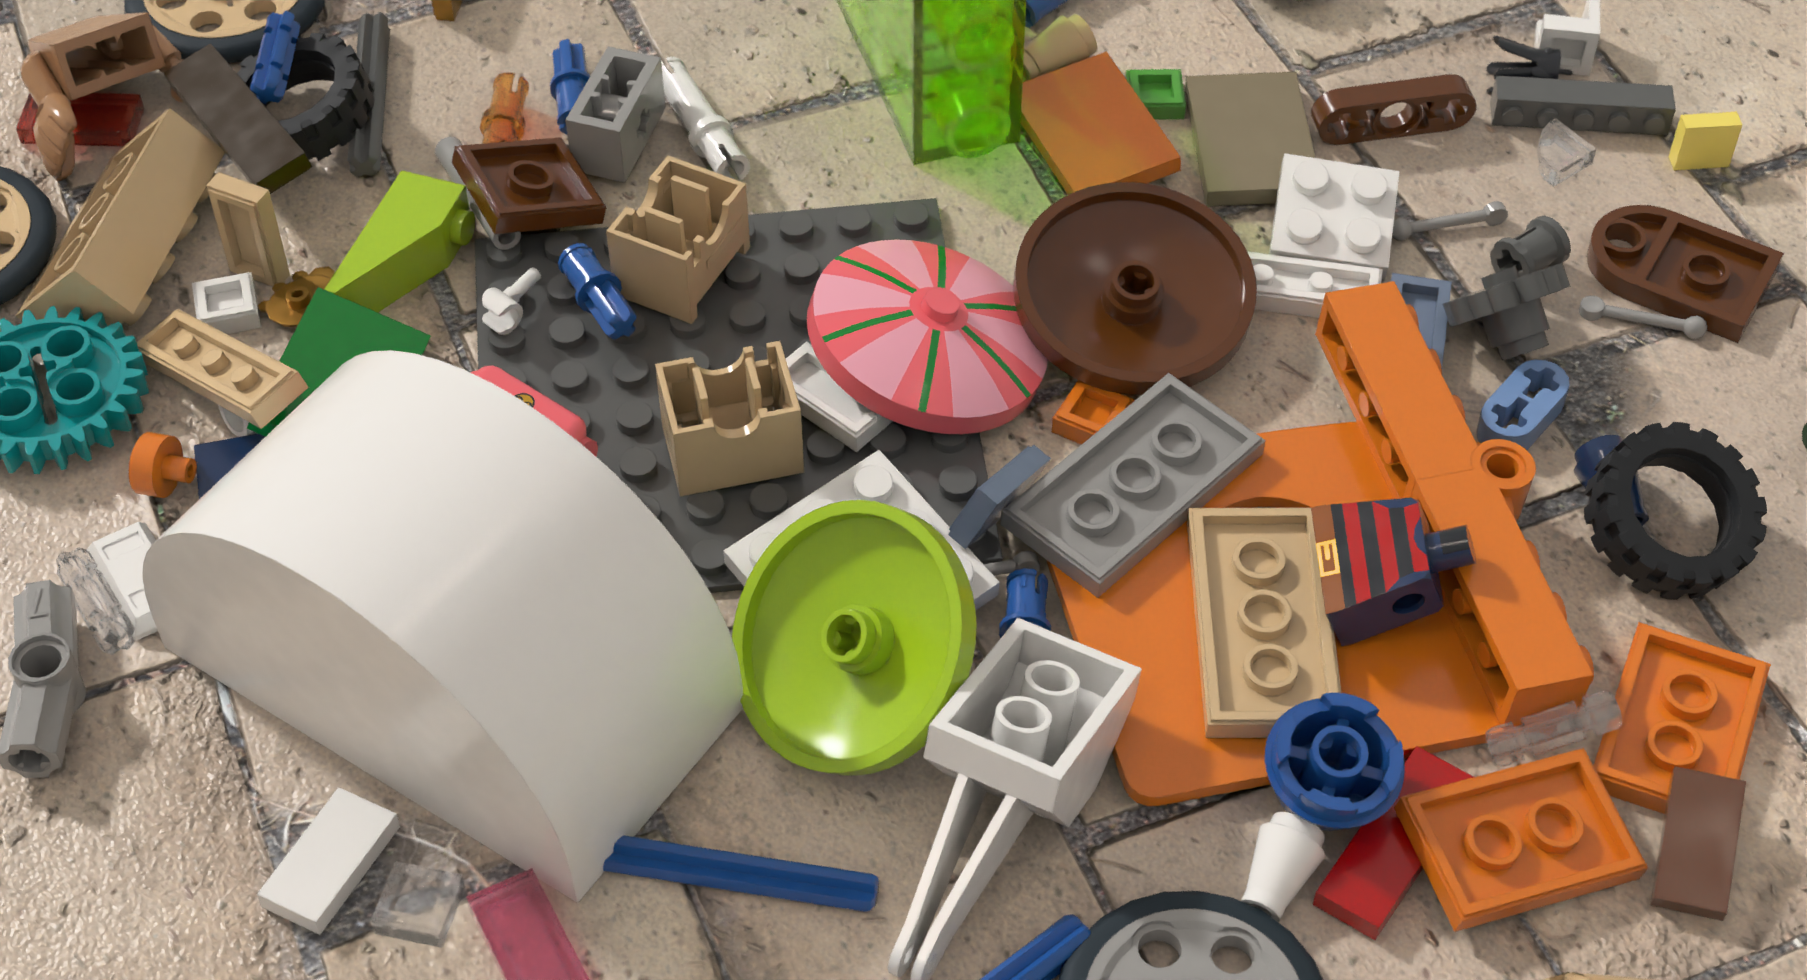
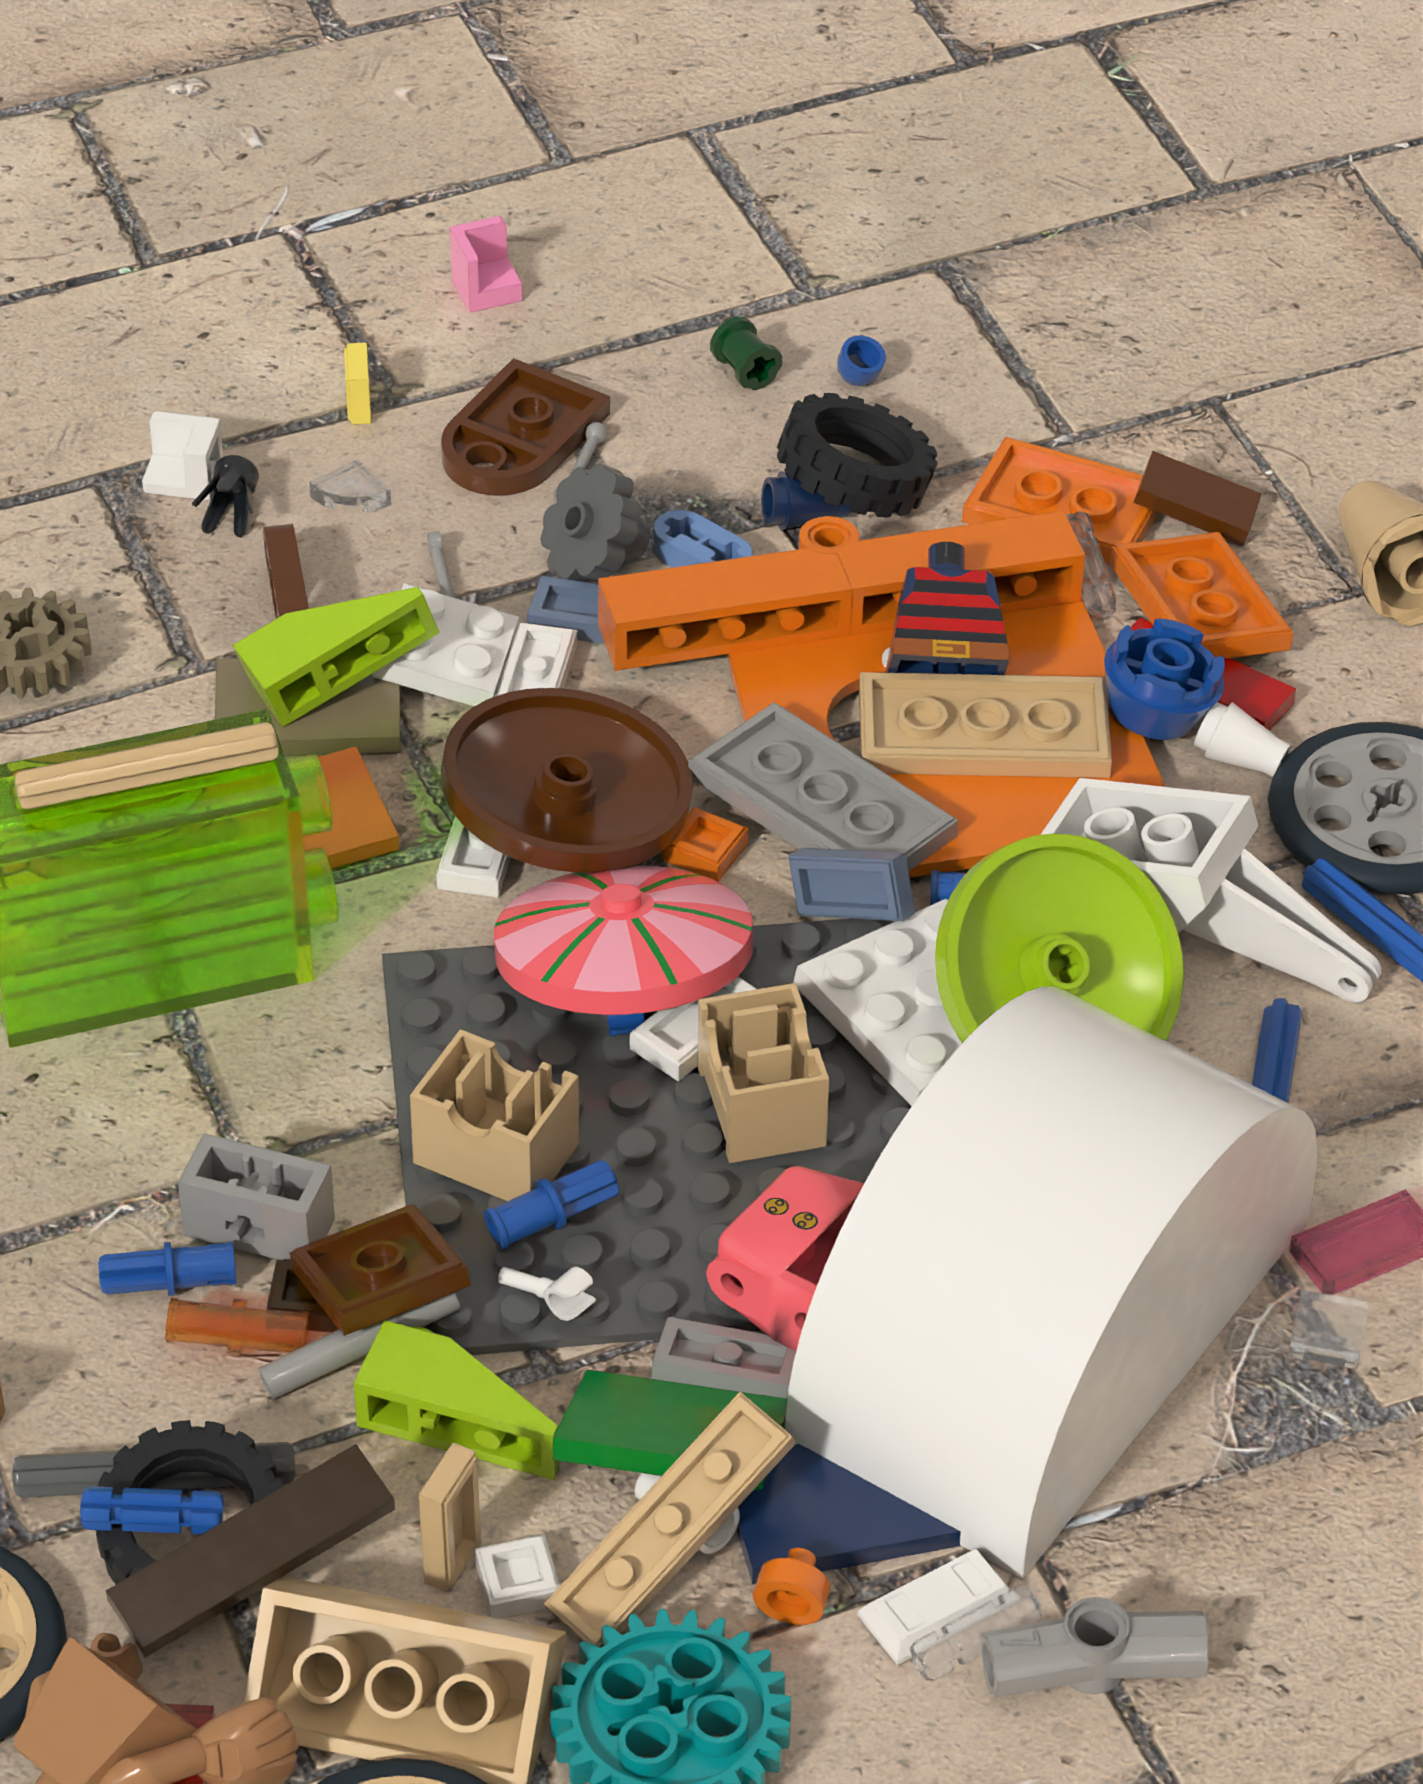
camera: 90 degrees left, 5 degrees down
white tile [257,787,400,935] -> none
pearl gold piece [258,266,335,327] -> none
white pin [661,57,750,181] -> none
dark grey piece [1490,76,1676,135] -> none
dark grey bush [1490,215,1571,276] -> none
none -> lime slope [232,587,440,727]

